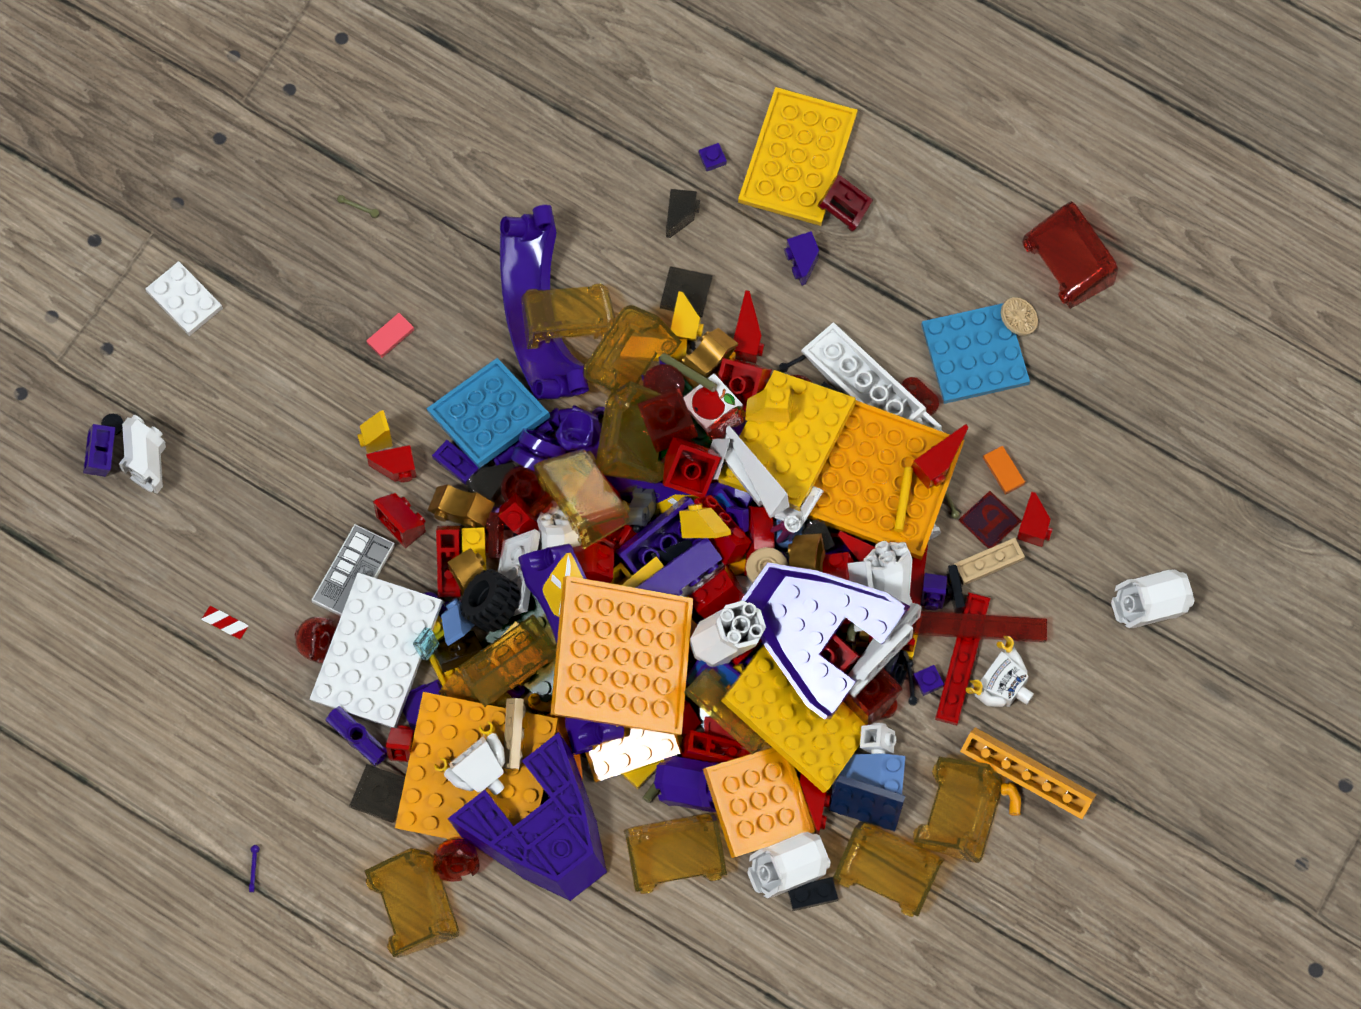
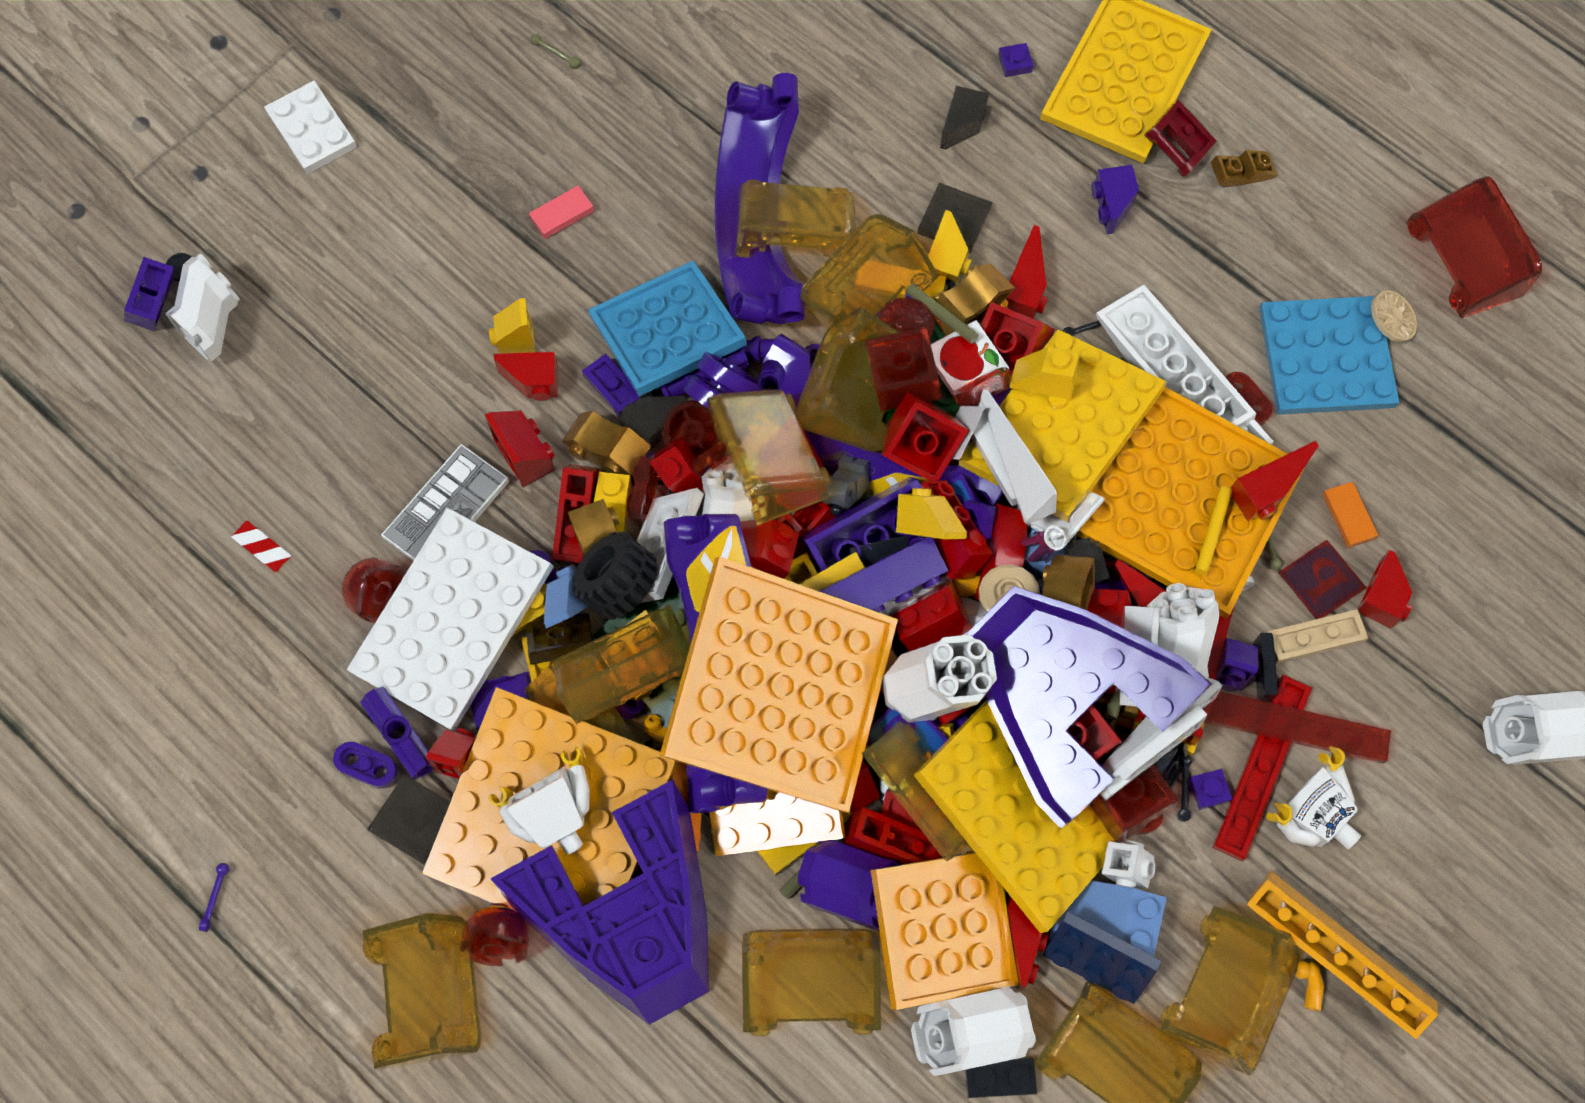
camera: 10 degrees right, 0 degrees up
clear light blue tile [413,627,439,660] -> none
tan plate [502,698,526,769] -> none
dark purple hair [556,411,593,450] -> none
none -> dark purple plate [333,742,397,789]
none -> pearl gold slope [1211,150,1277,186]

